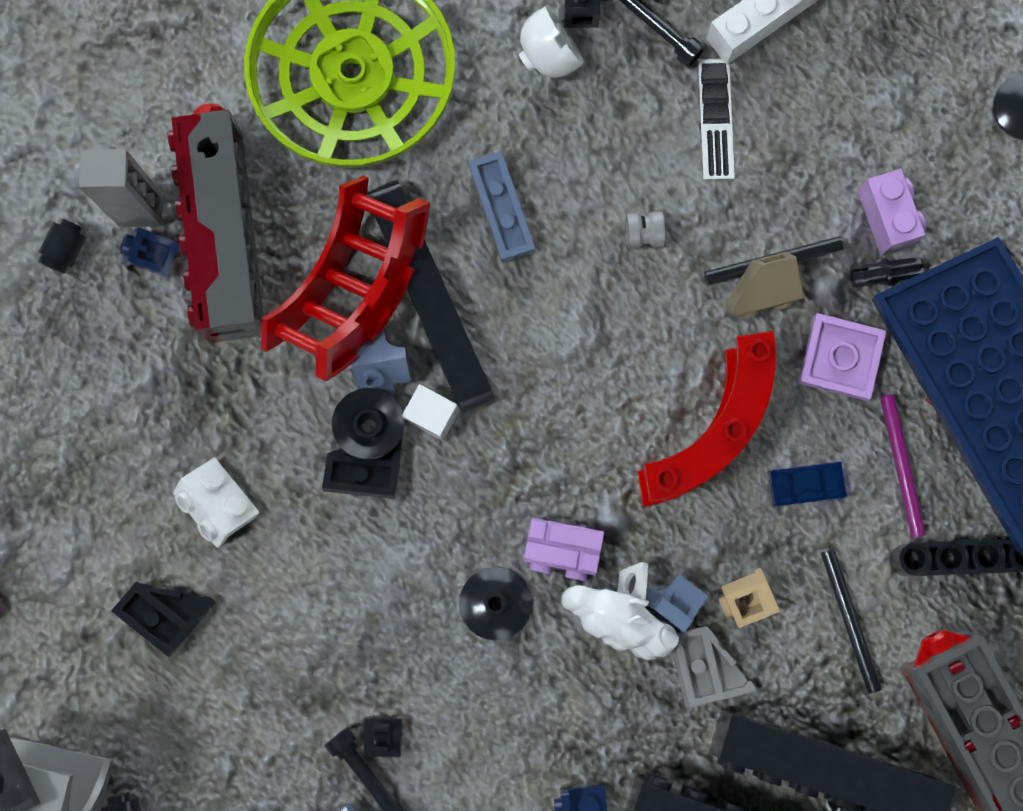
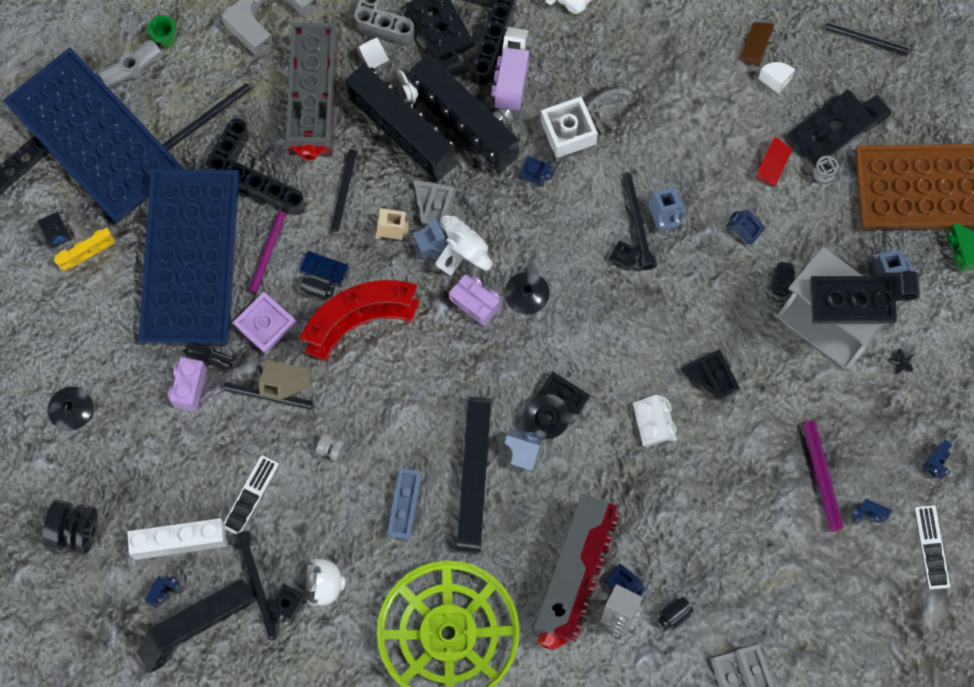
camera: 150 degrees left, 10 degrees down
red fence [261,176,430,382] -> none
white brick [402,384,460,441] -> none
none -> black brick [300,273,335,301]

